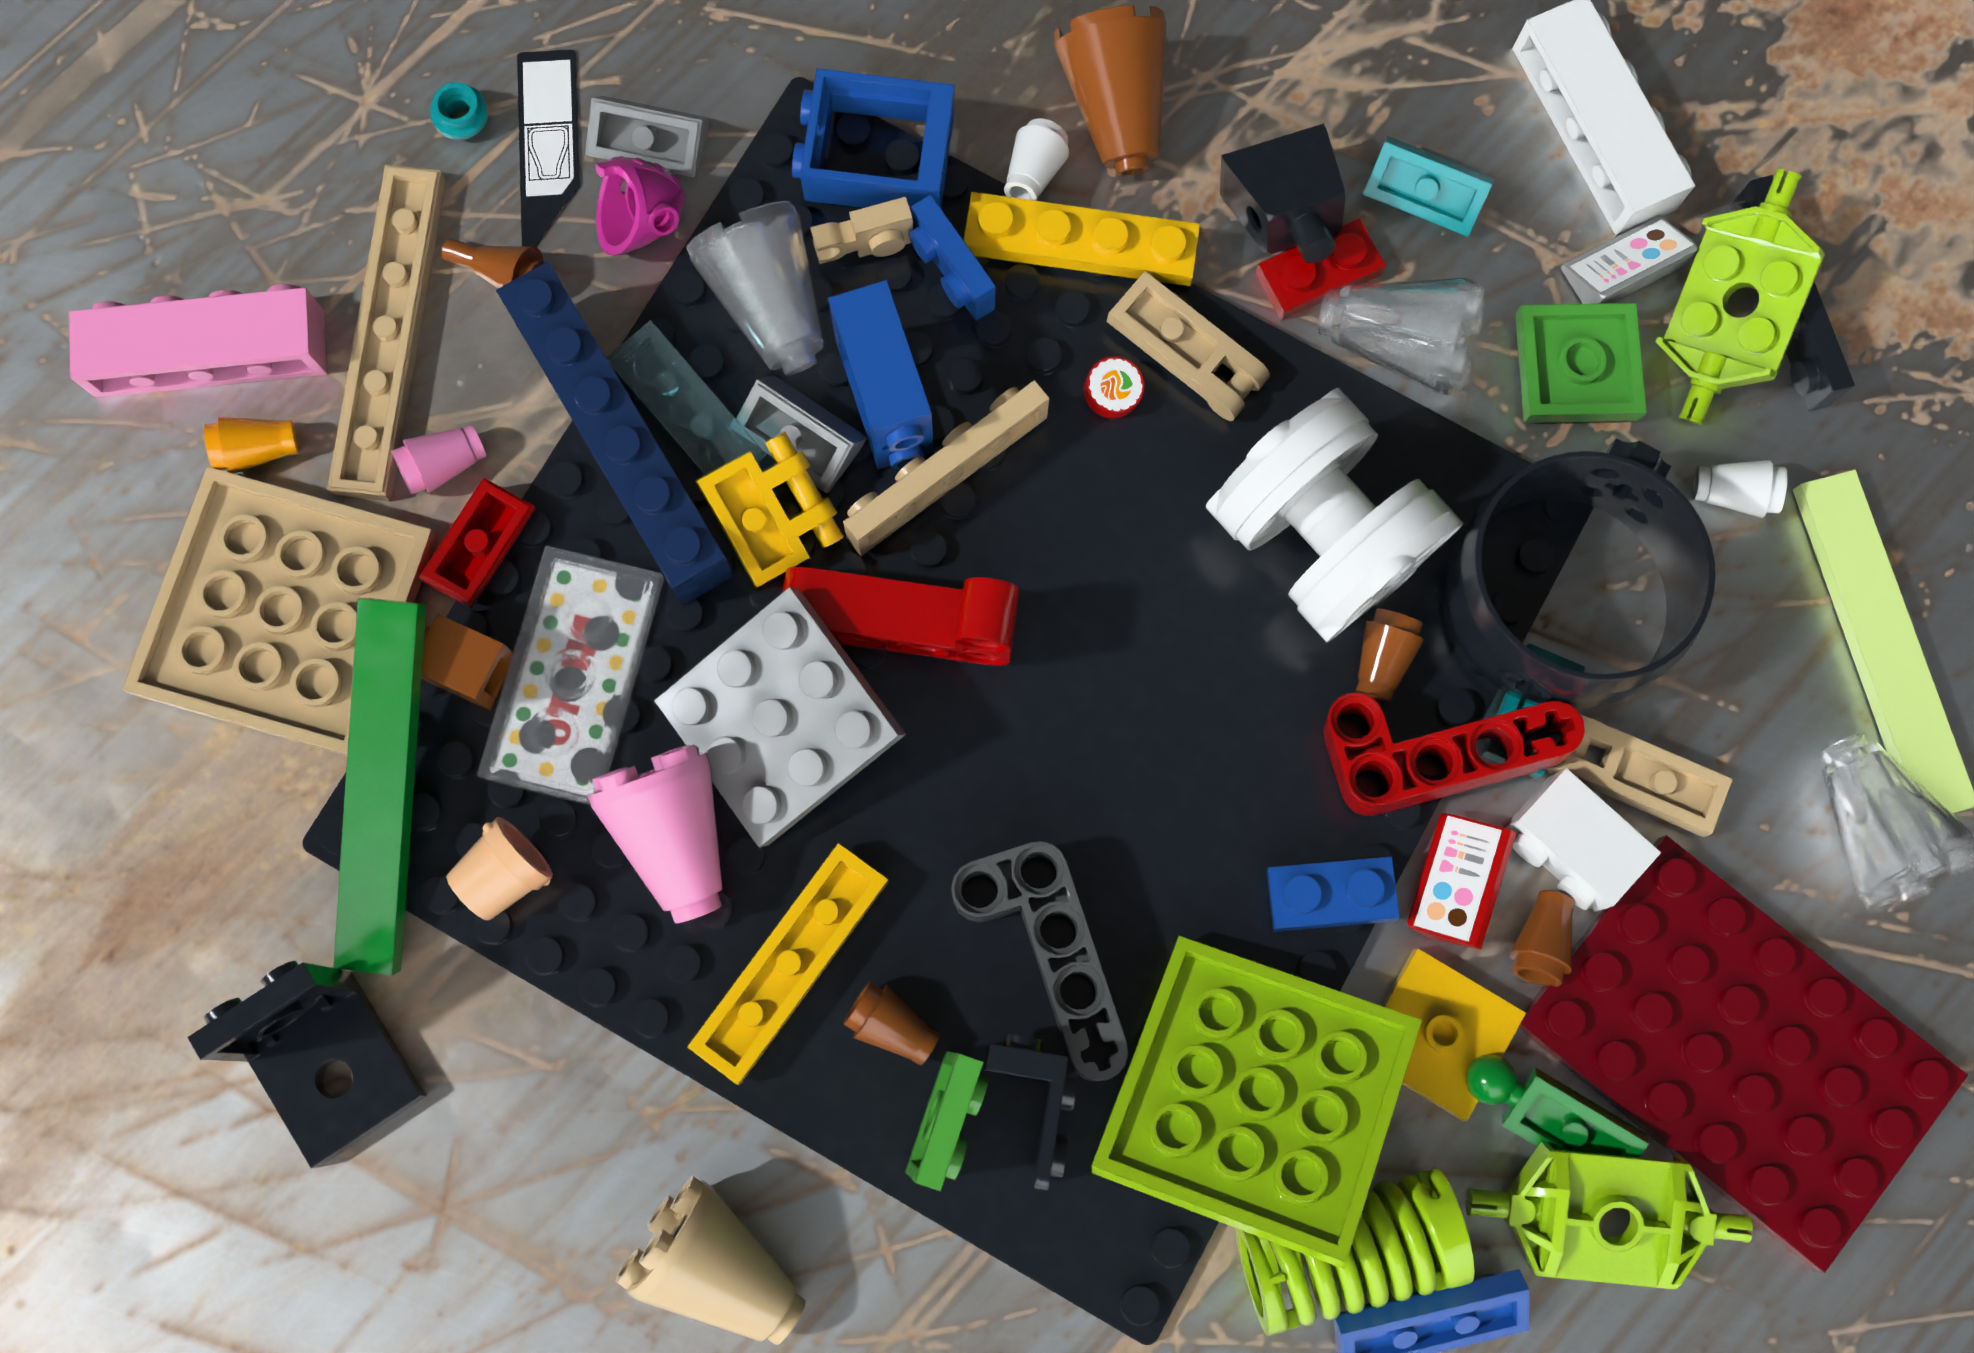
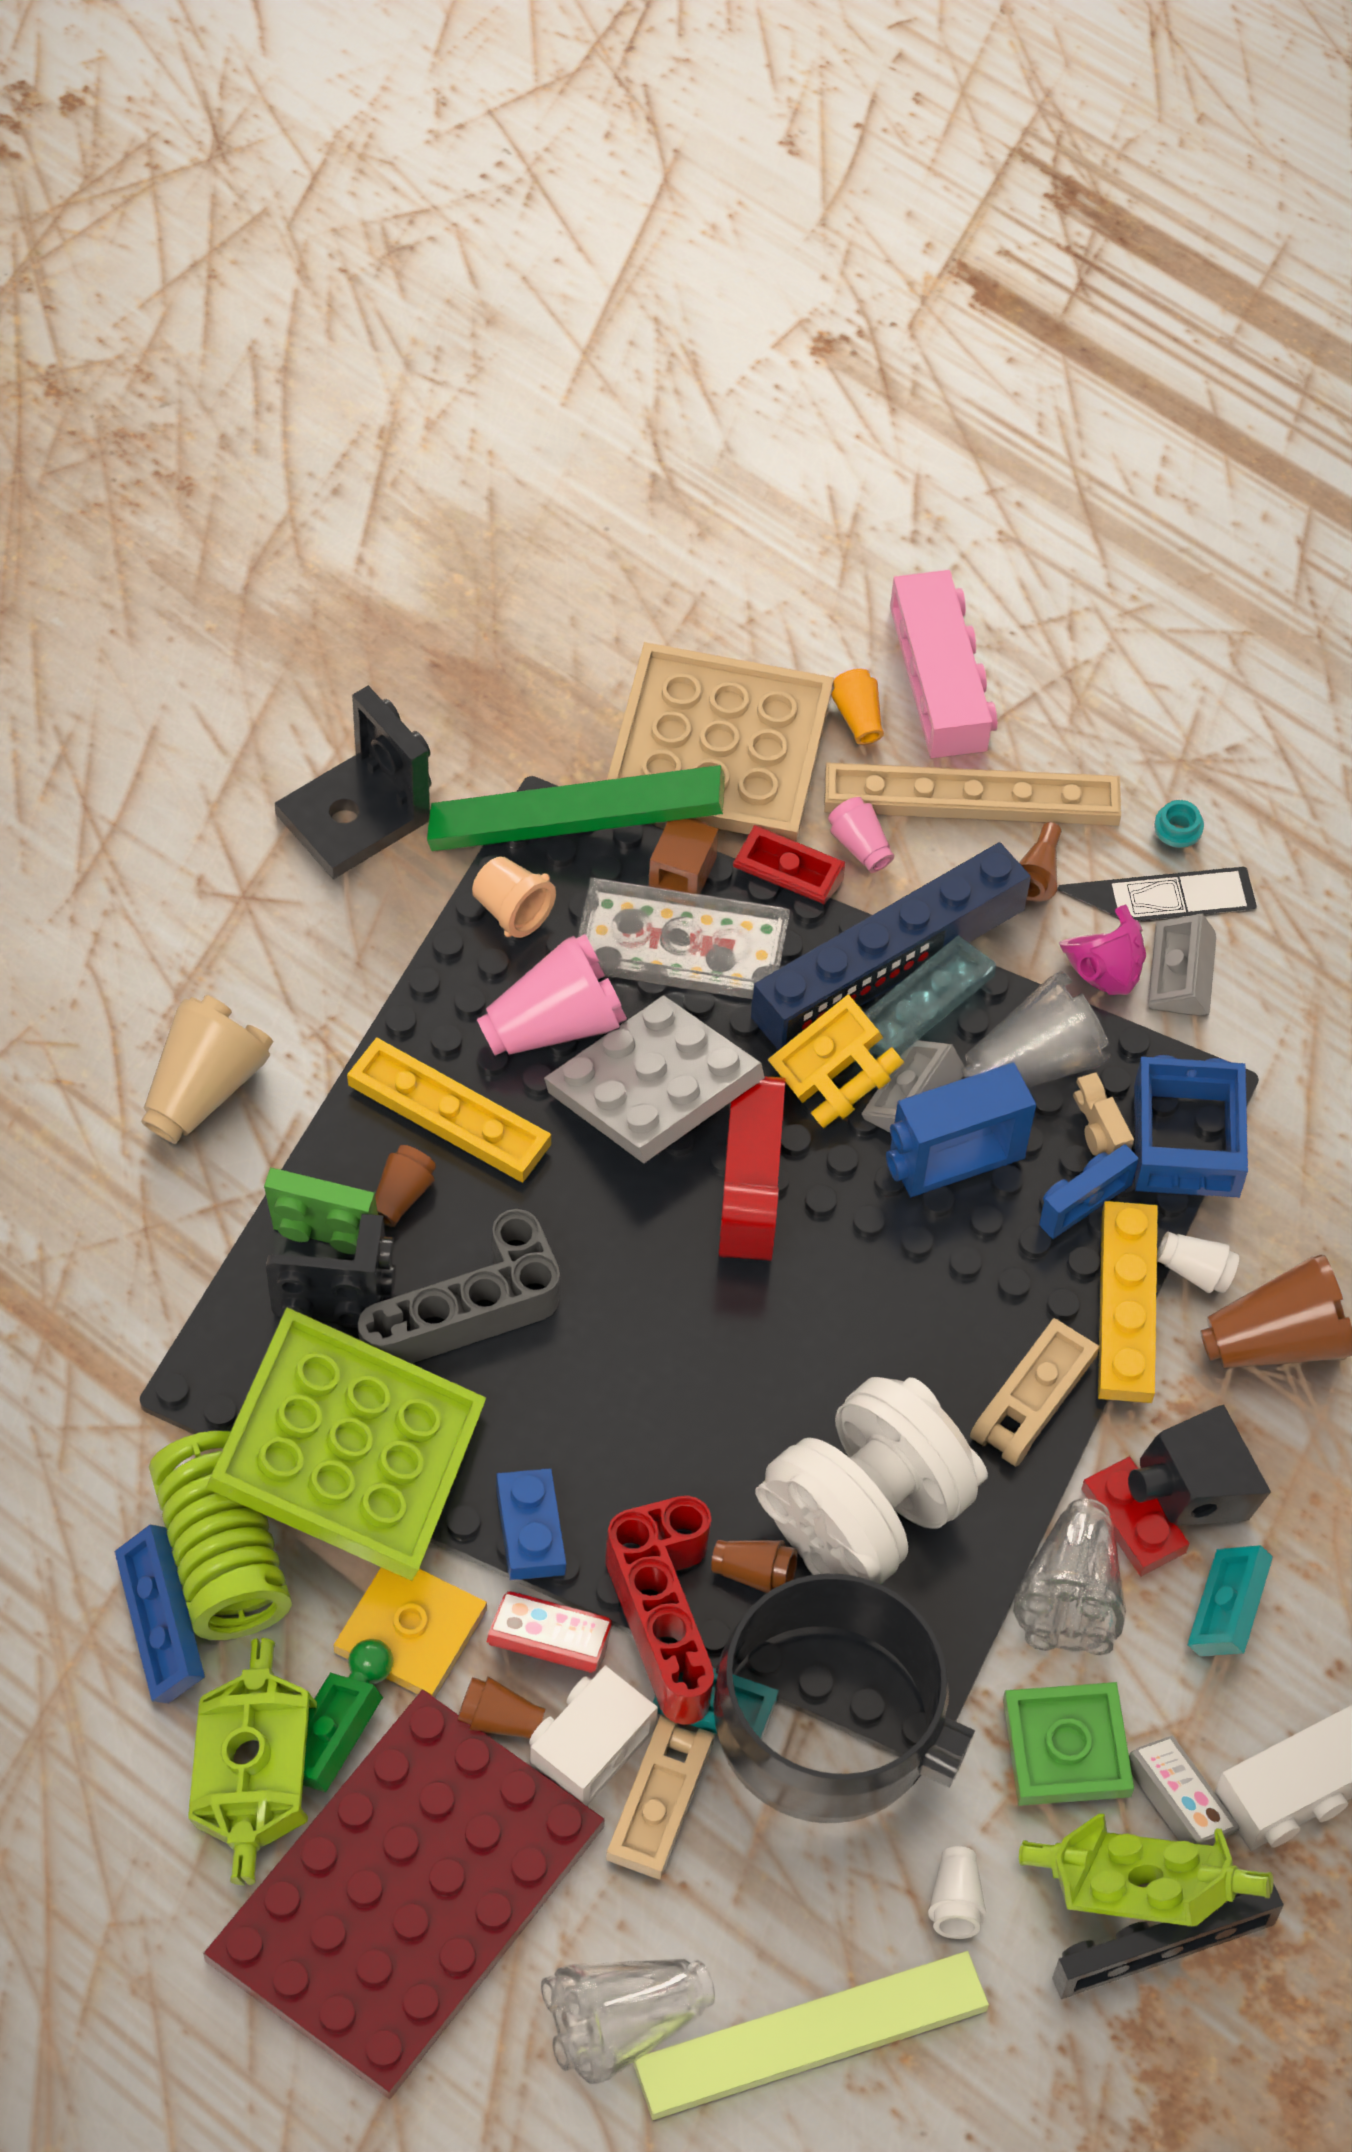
camera: 85 degrees right, 20 degrees down
tan plate [843,380,1049,556] -> none
tile [1083,356,1144,419] -> none

